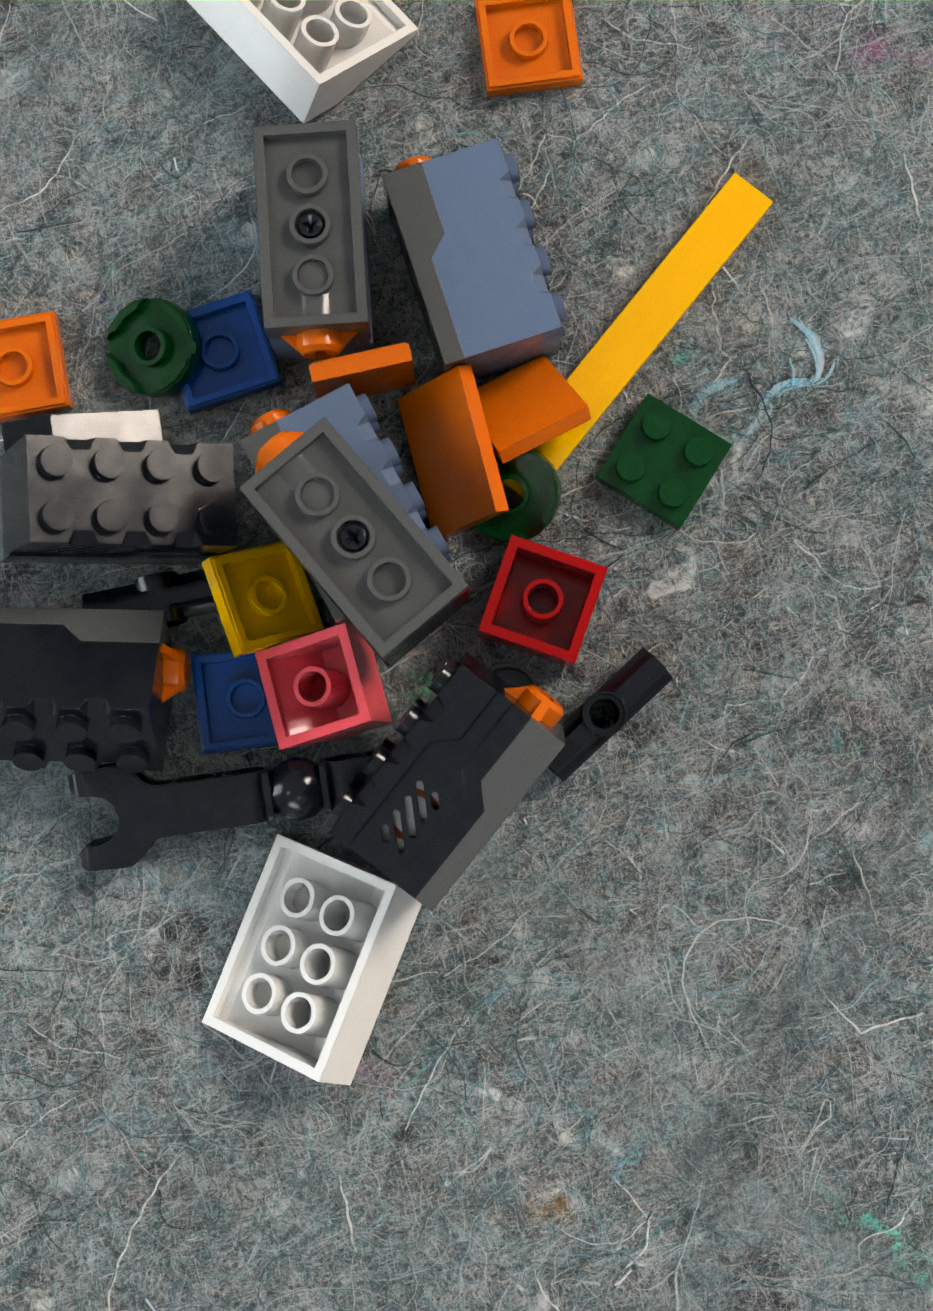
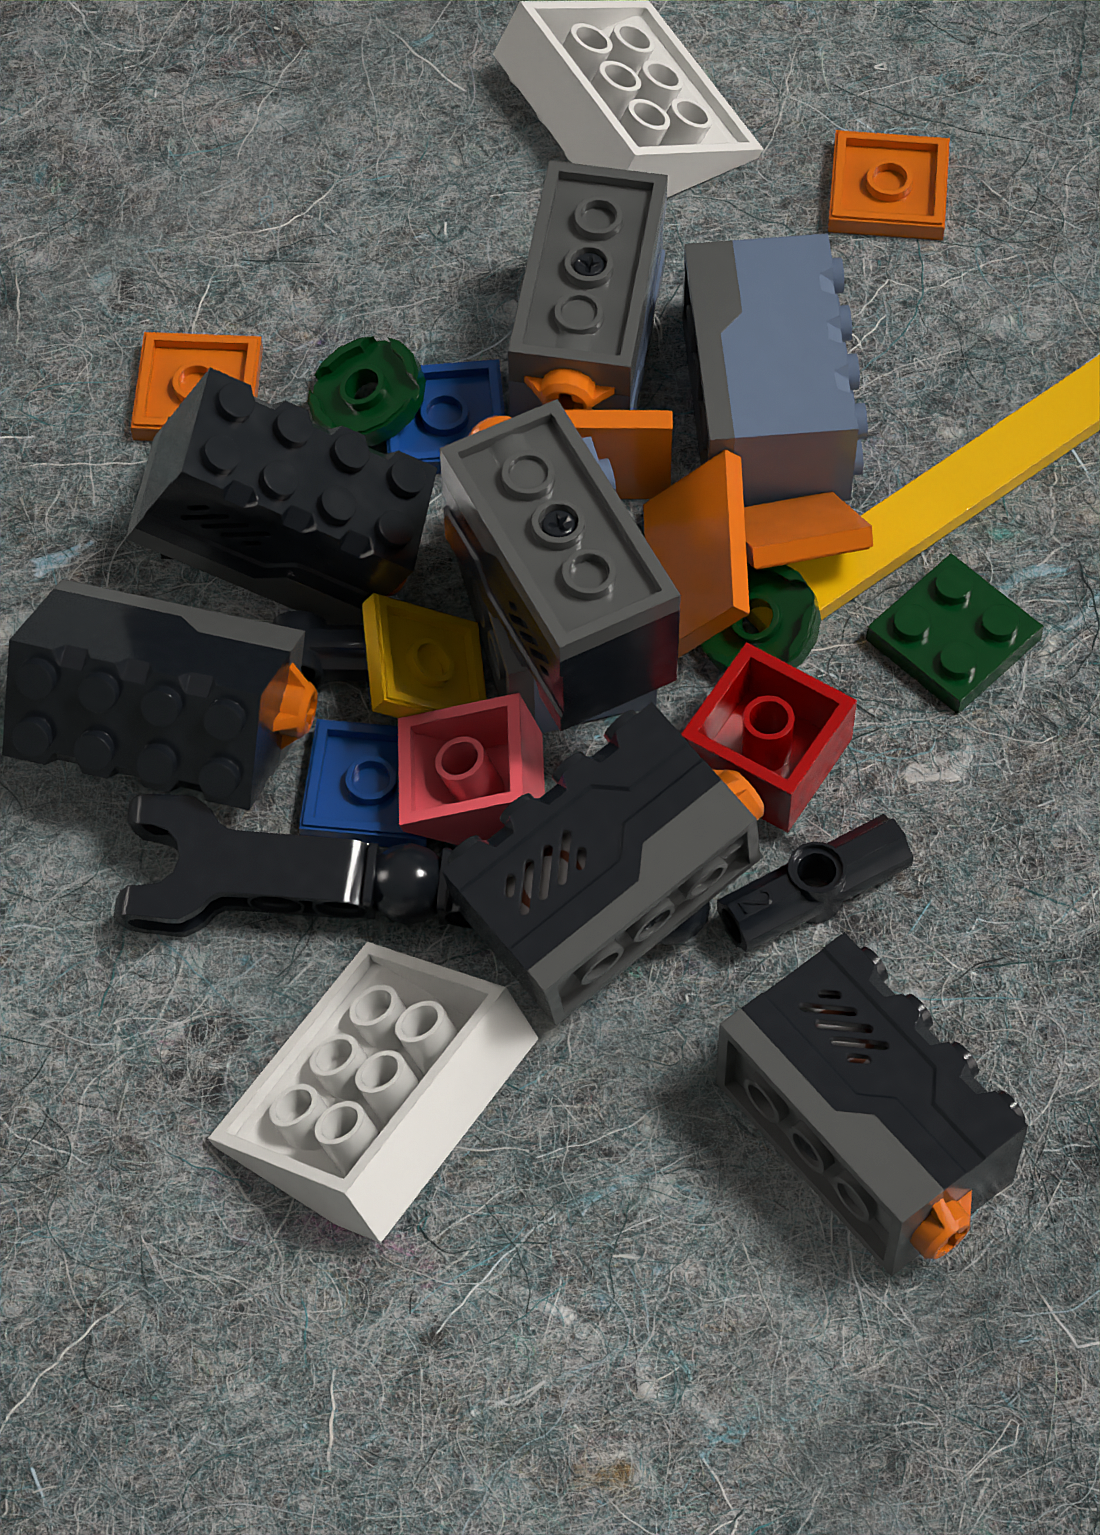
camera: 10 degrees right, 25 degrees down
none -> piece [715,932,1028,1277]

